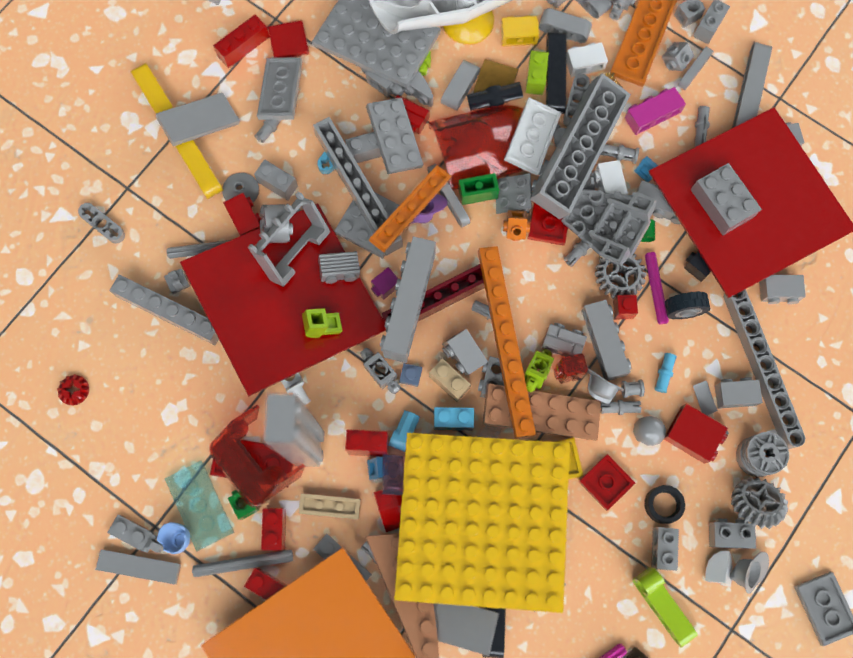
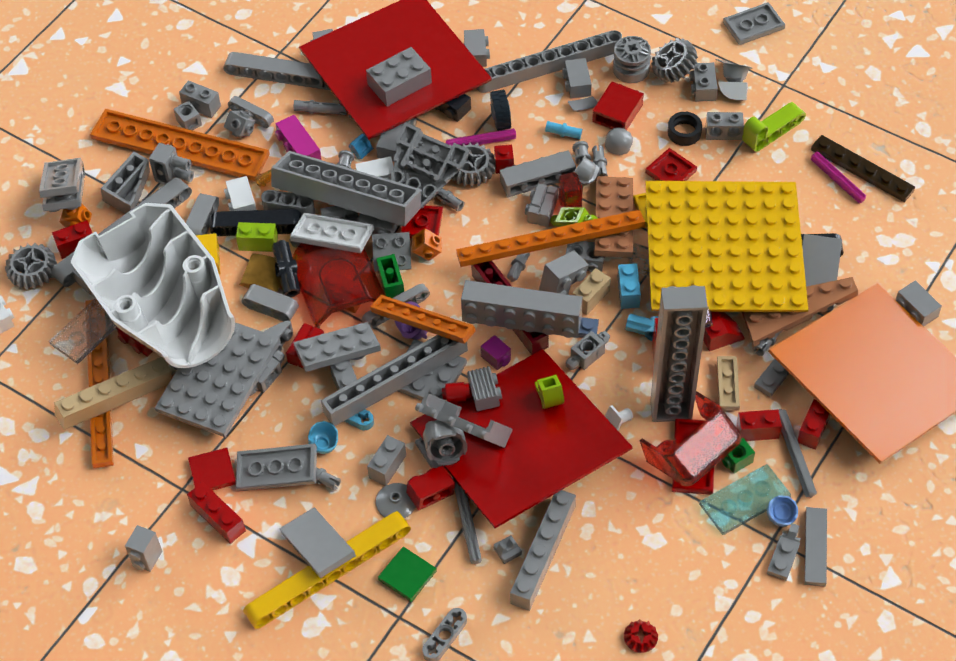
camera: 90 degrees left, 20 degrees down
none -> medium azure hair [308,421,338,454]
none -> green tile [378,546,437,602]
none -> red brick [442,382,471,403]

